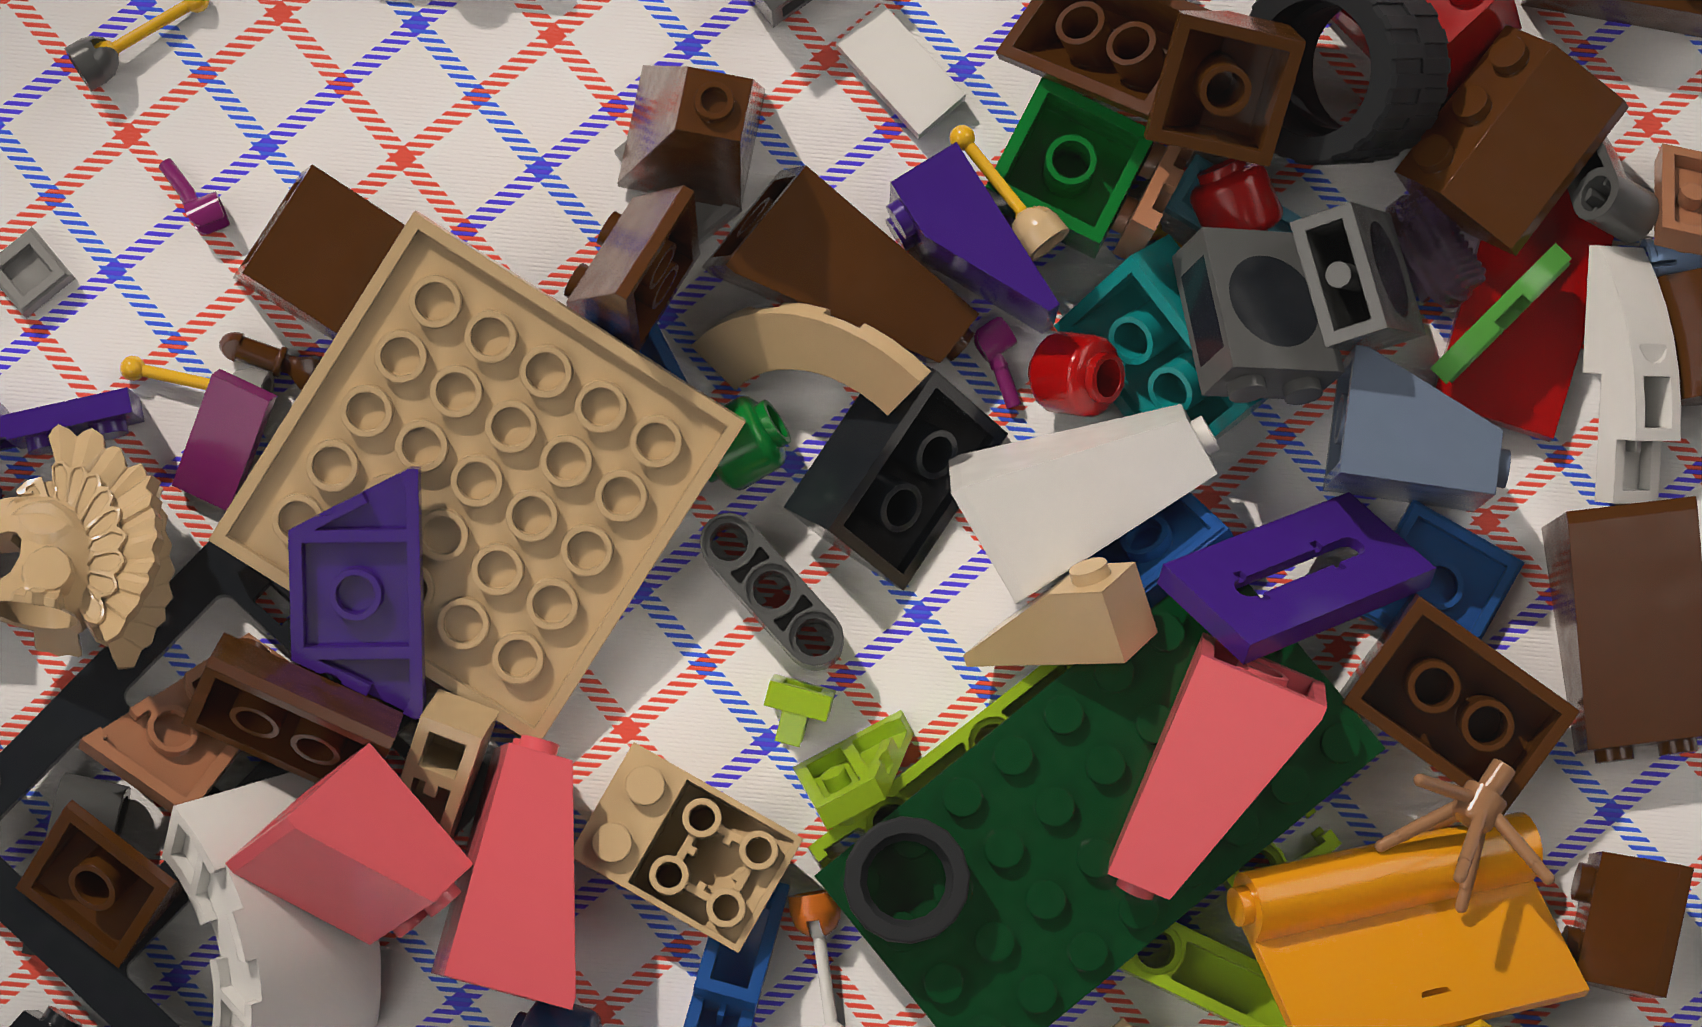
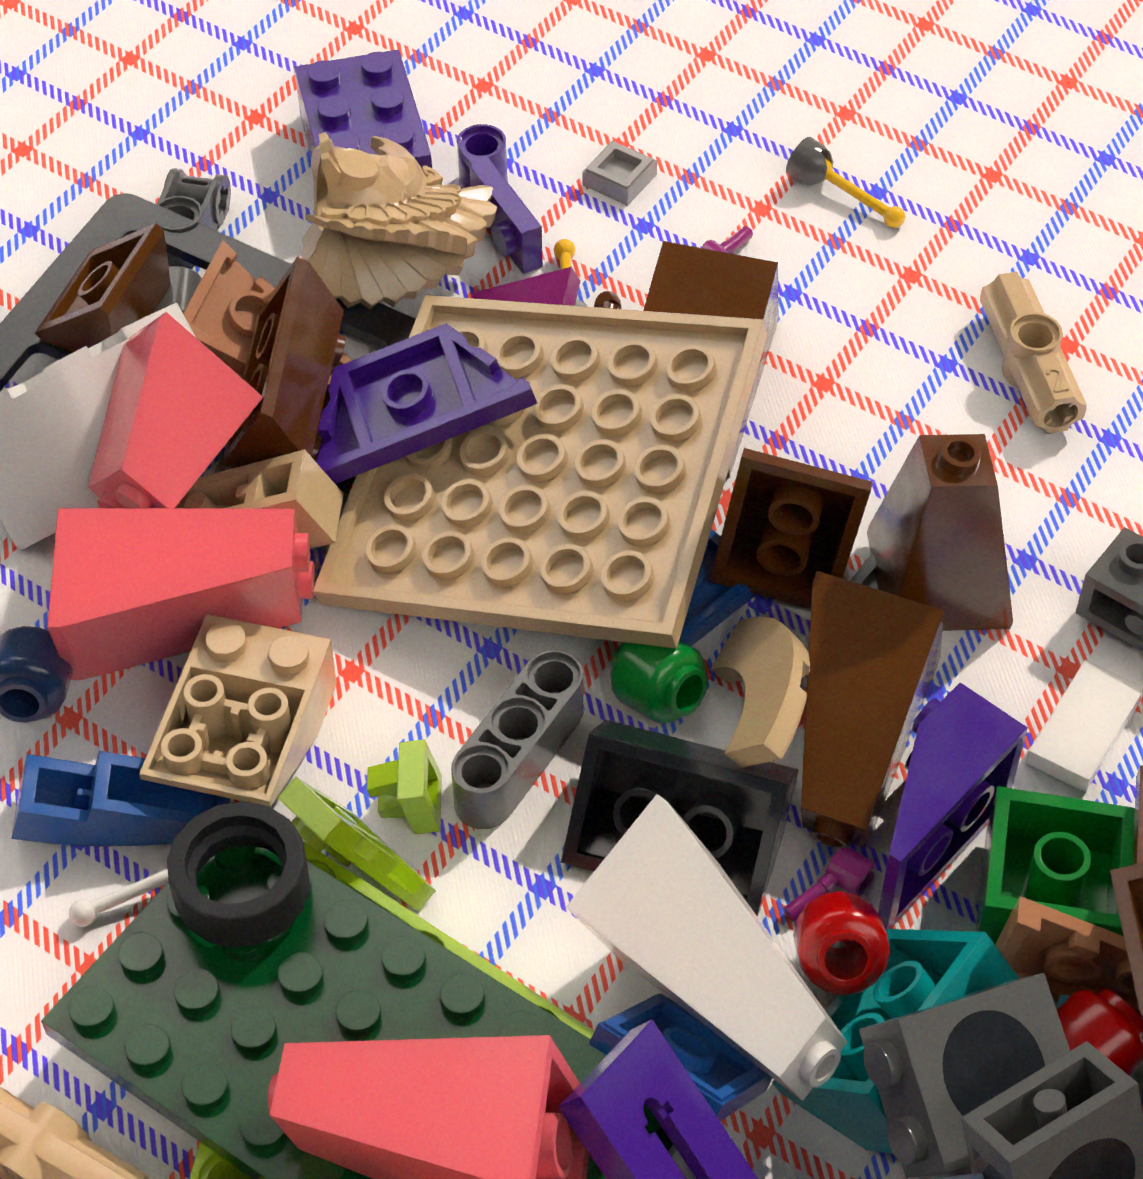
camera: 75 degrees right, 30 degrees down
hinge [949,125,1069,261] -> none
tan slope [963,557,1158,667] -> none

